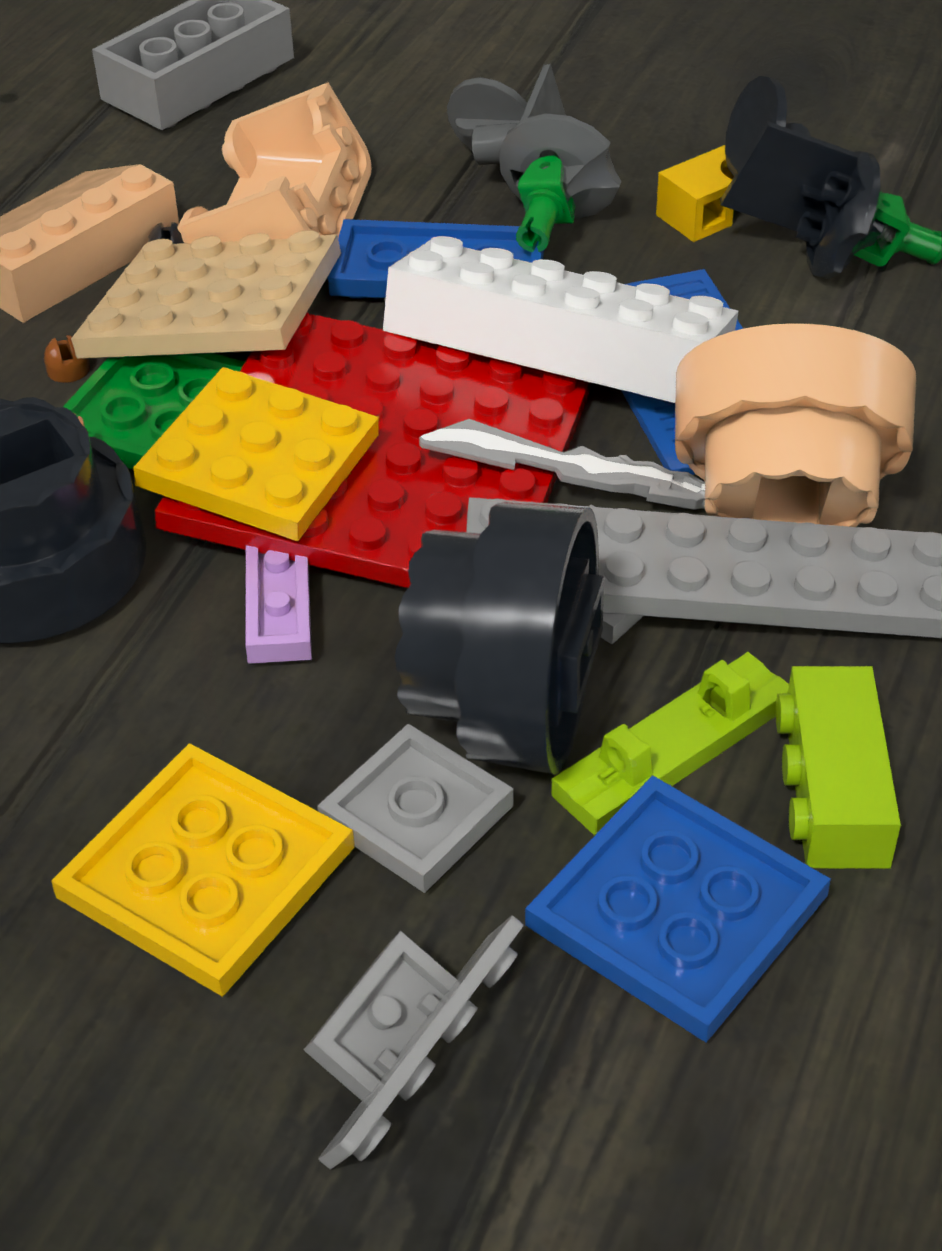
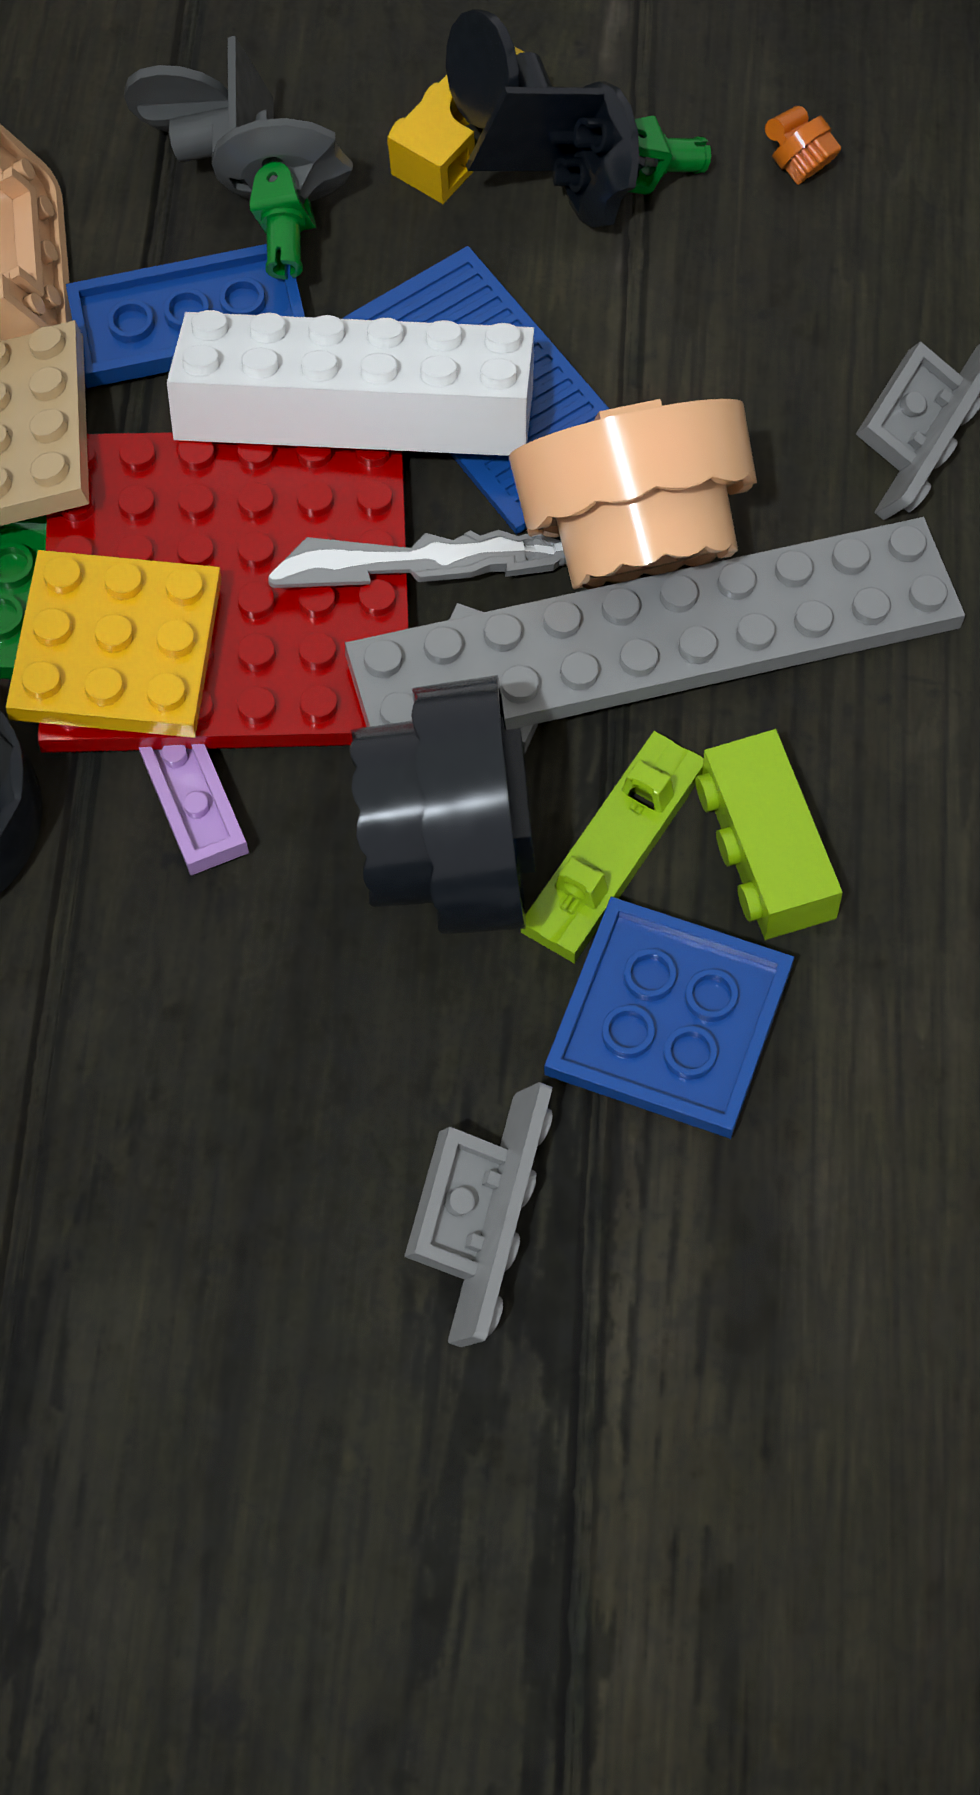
camera: 15 degrees left, 20 degrees up
yellow plate [51,743,355,997] -> none
light grey plate [317,724,513,893] -> none

